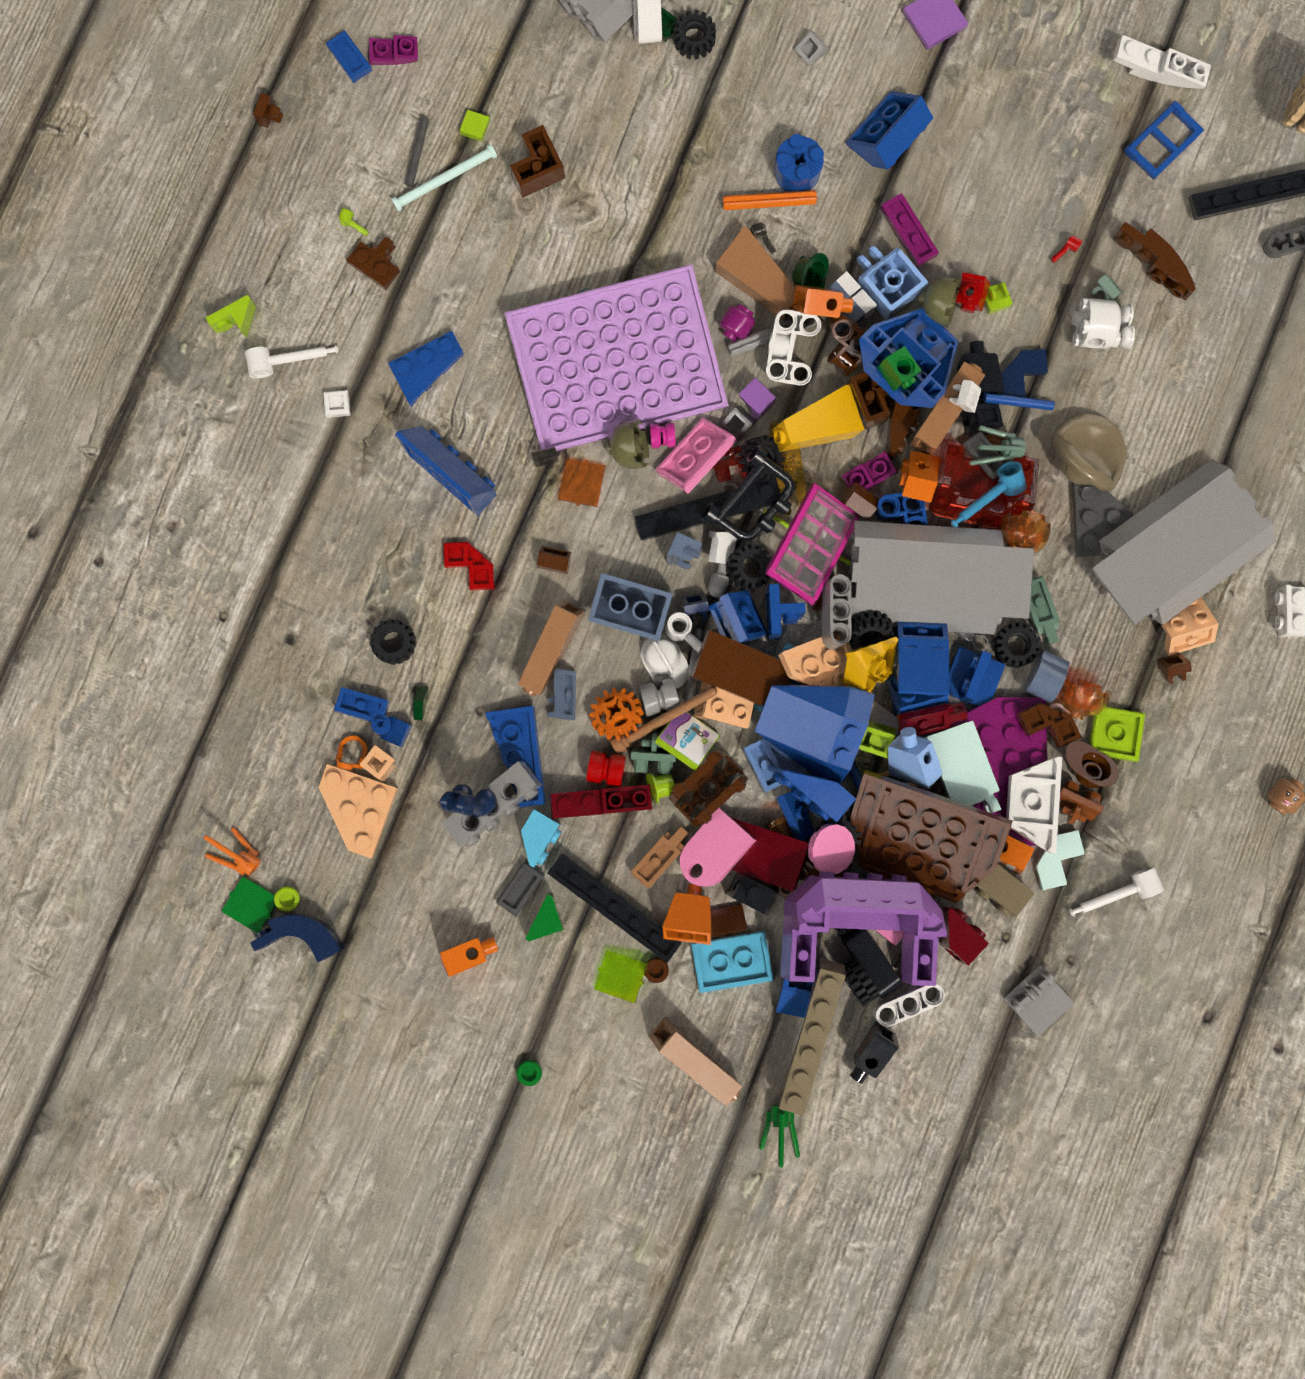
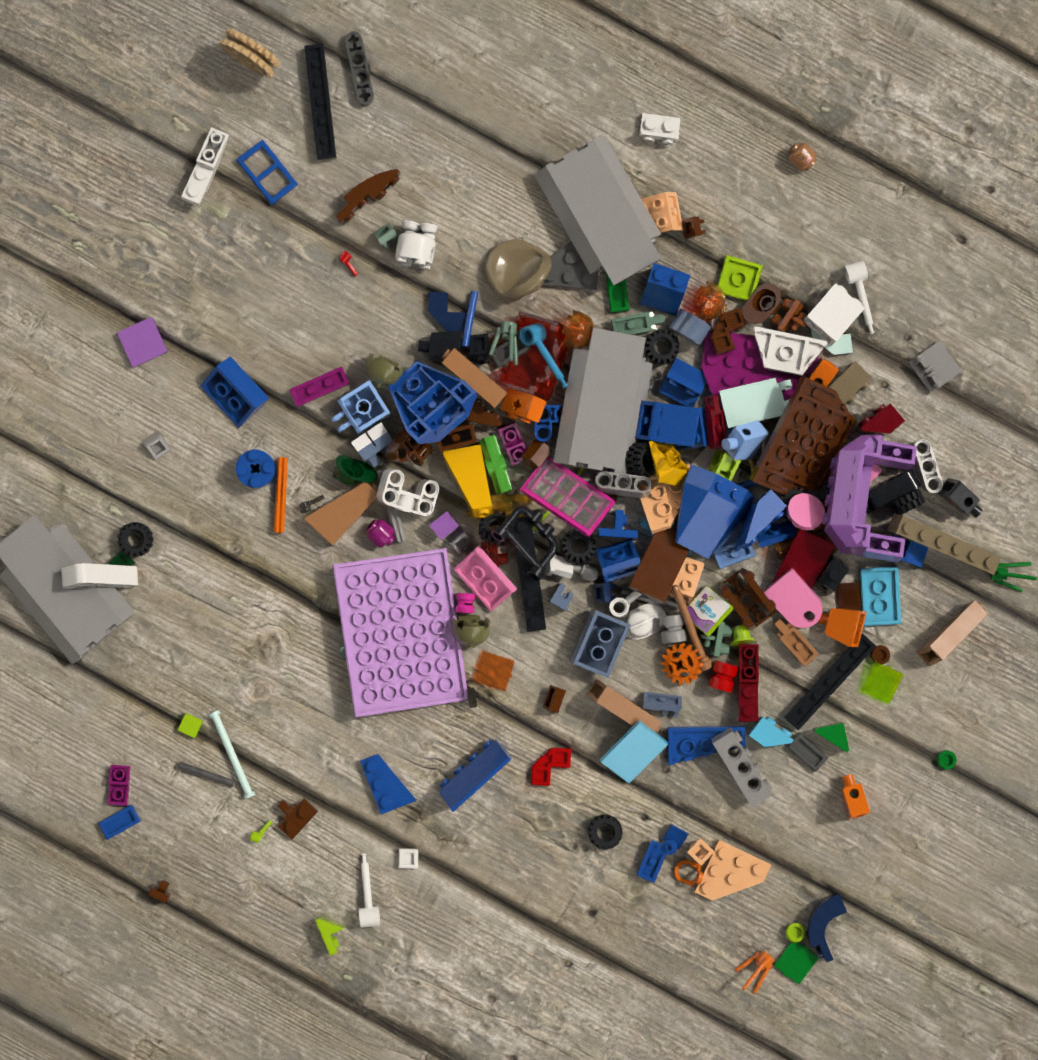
camera: 90 degrees left, 5 degrees up
dark green tile [413,686,428,721] -> none
dark blue piece [440,784,497,817] -> none
reddish brown brick [510,125,565,198] -> none
orange torso [792,285,853,318] -> none
green brick [877,346,922,391] -> none
white tile [949,380,981,413] -> none
red brick [956,272,990,313] -> none
lime tile [985,282,1013,314] -> none
none -> bright green piece [480,435,512,495]
none -> medium azure tile [600,720,668,783]
none -> green tile [606,275,630,313]
none -> blue slope [640,263,691,316]
none -> white panel [803,283,864,346]

